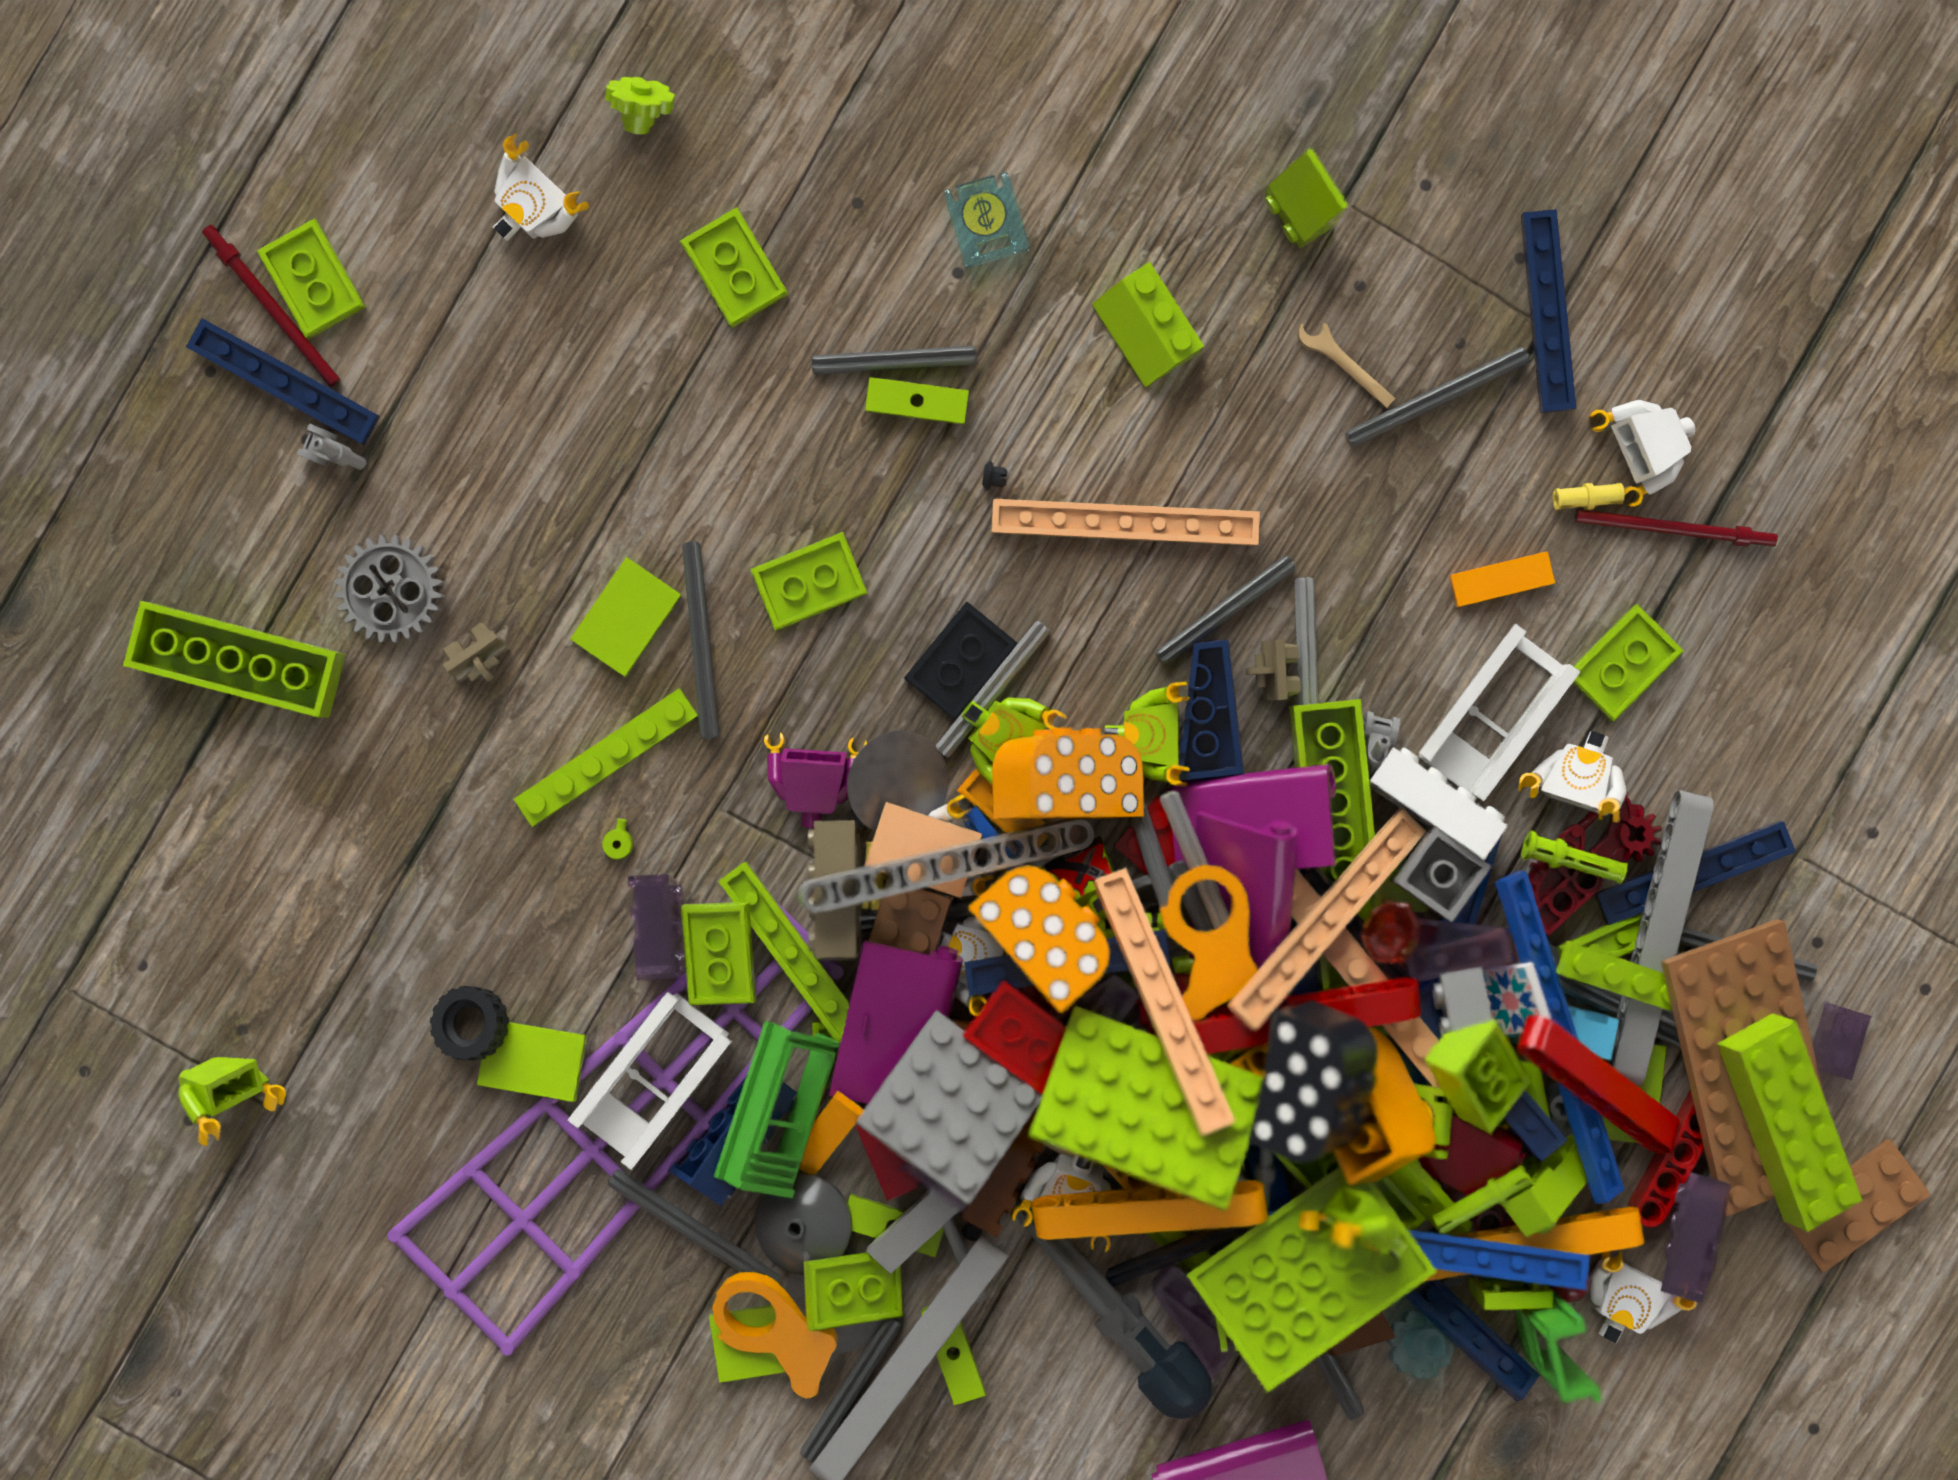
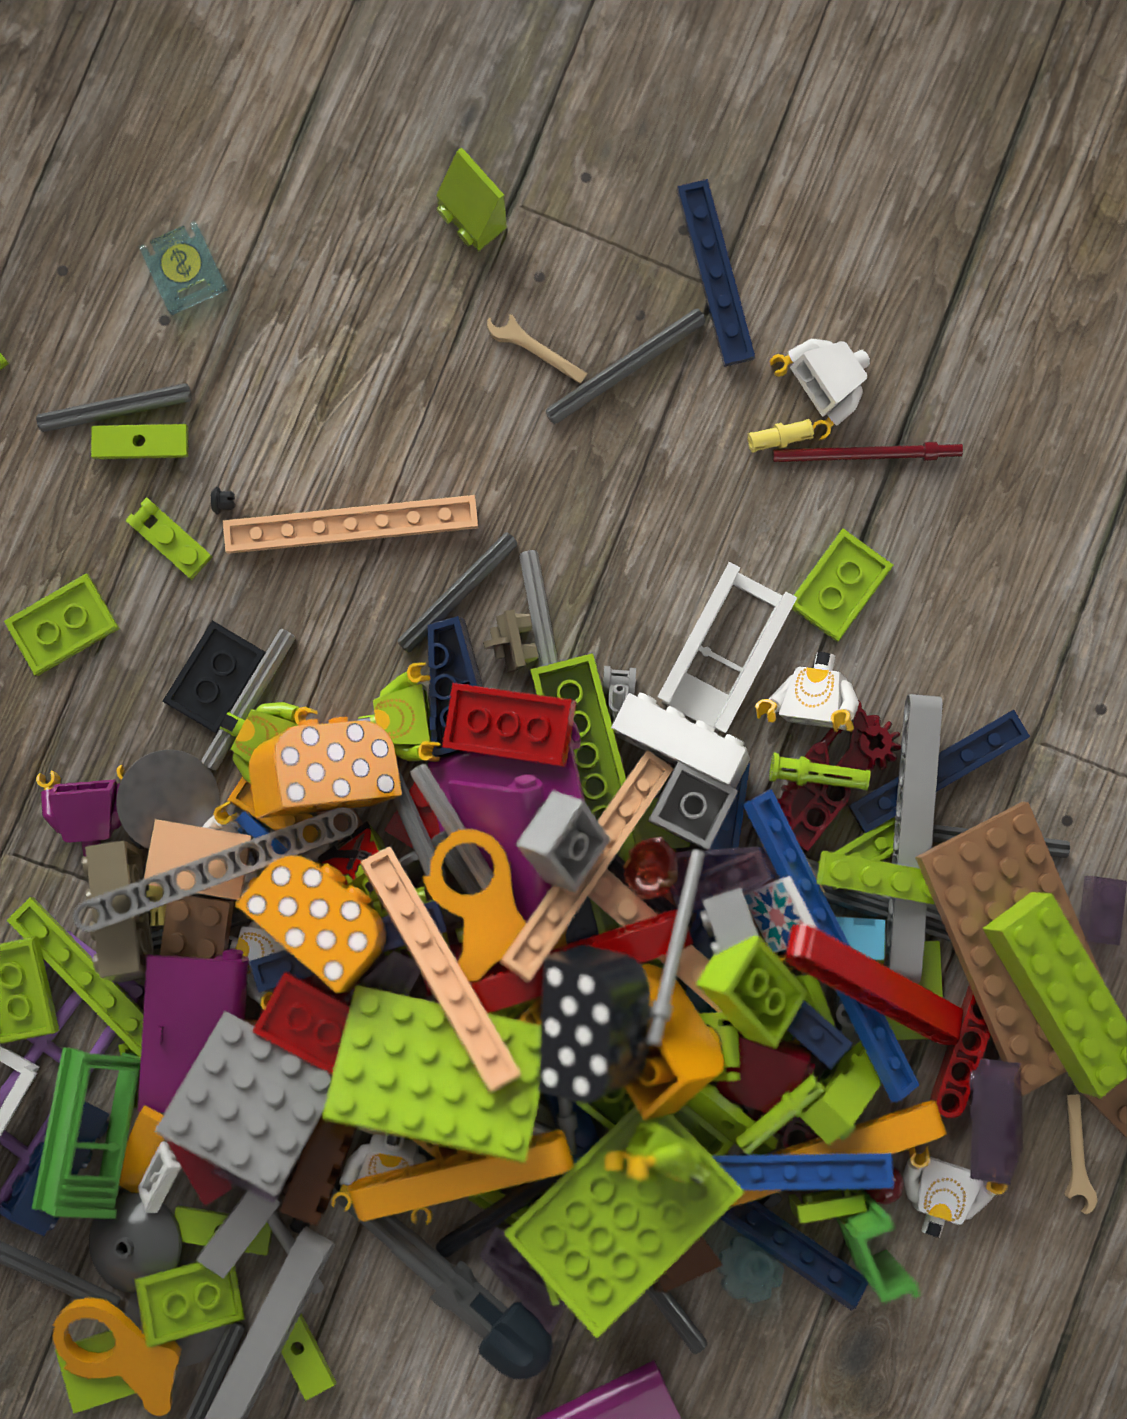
camera: 10 degrees left, 5 degrees down
lime slope [1092,262,1204,388] -> none
light orange tile [1448,551,1555,607] -> none
none -> lime plate [125,497,213,580]
none -> white tile [138,1142,181,1213]
none -> red plate [442,683,577,767]
none -> light grey brick [516,791,611,893]
none -> light grey bar [647,850,705,1046]
none -> tan piece [1065,1094,1097,1215]

